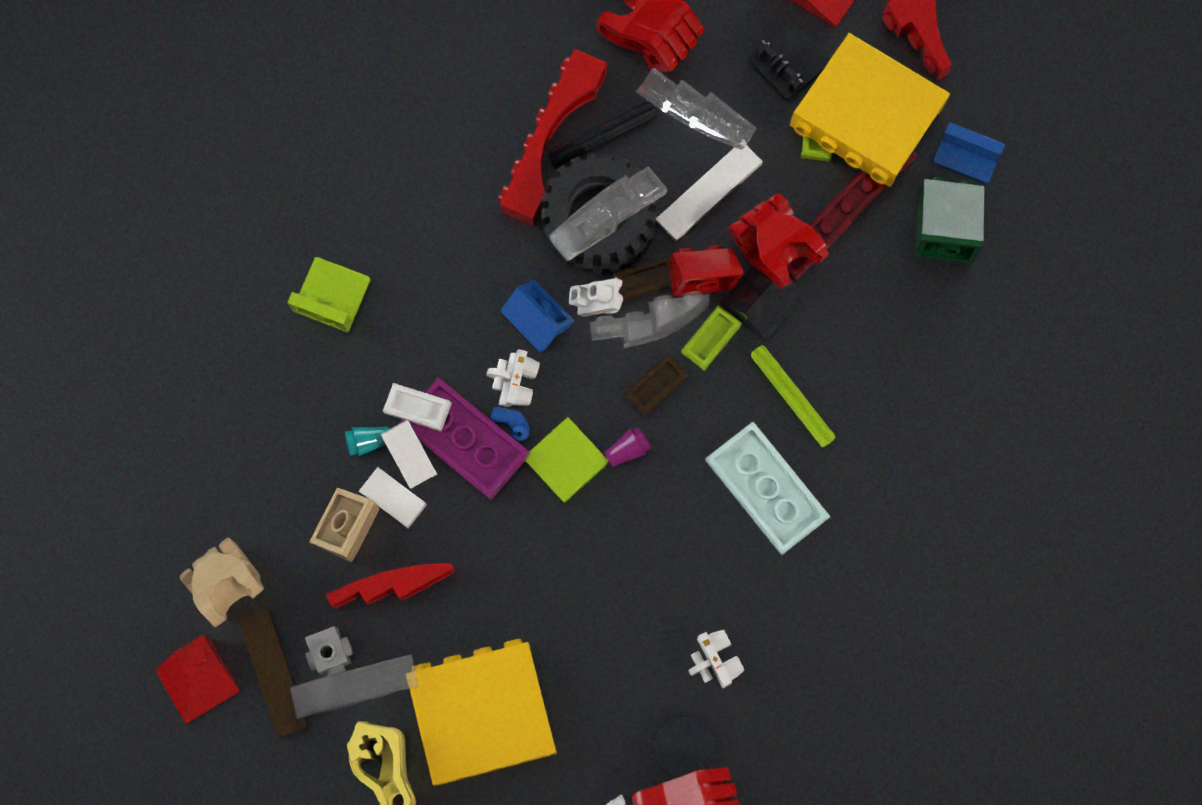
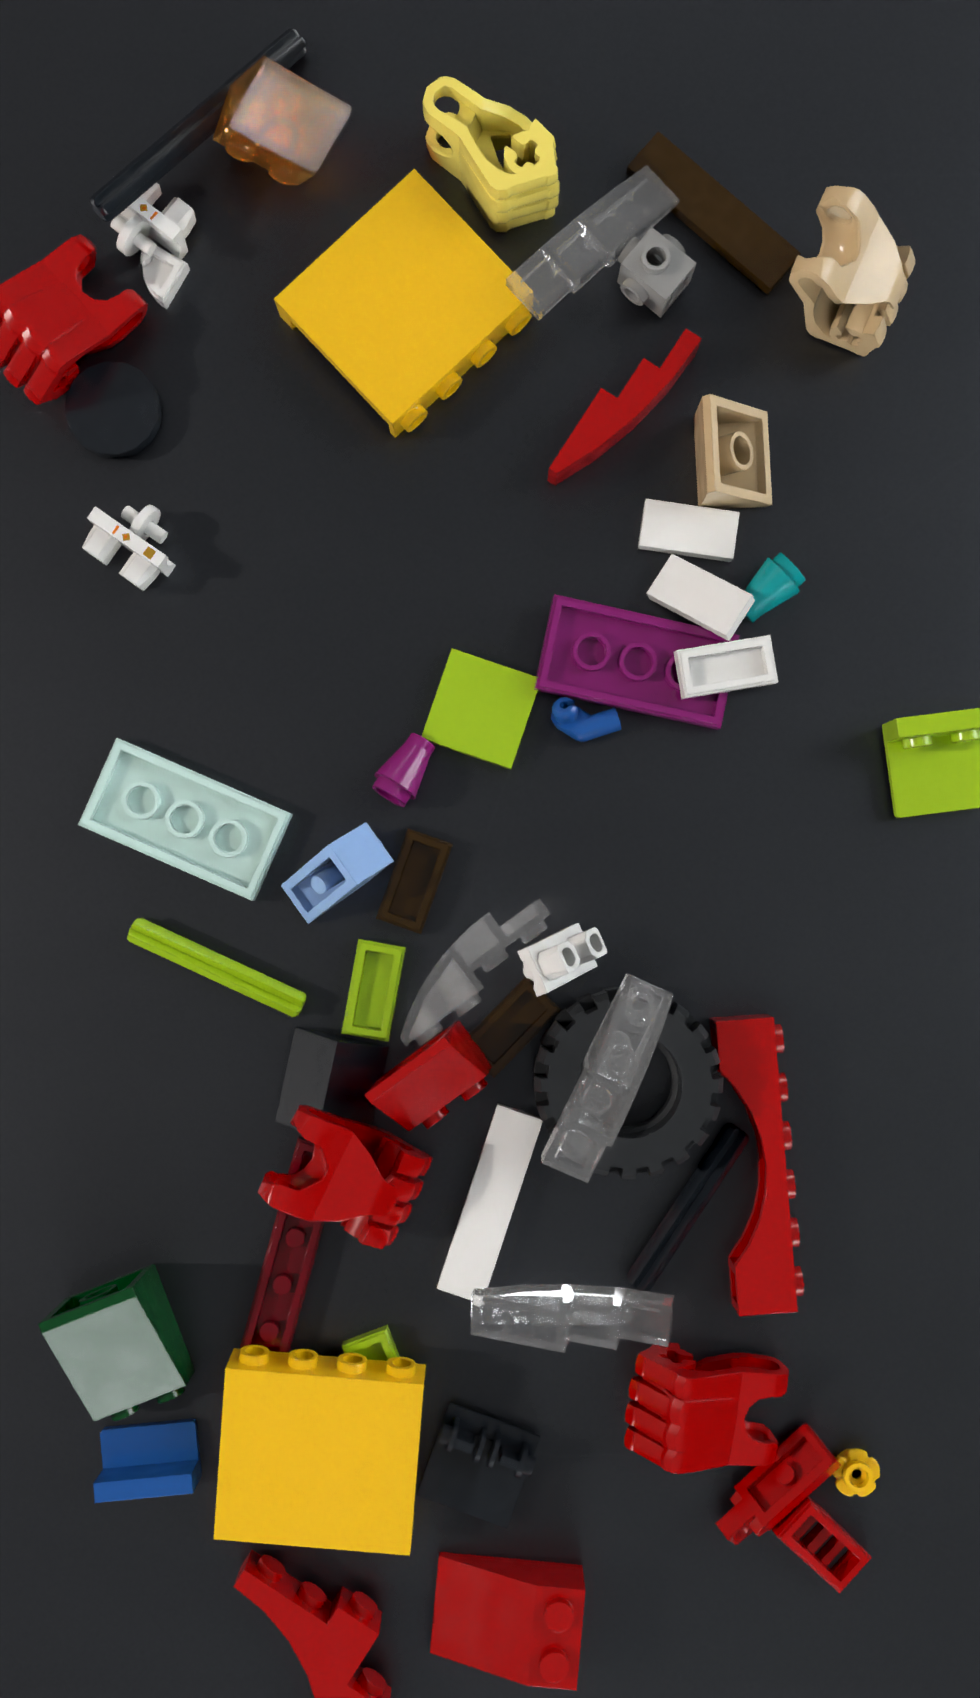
camera: 150 degrees right, 10 degrees up
red slope [155,635,240,724] -> none
white hips [486,349,540,408] -> none
blue panel [501,279,575,352] -> none
none -> light blue slope [281,822,394,924]

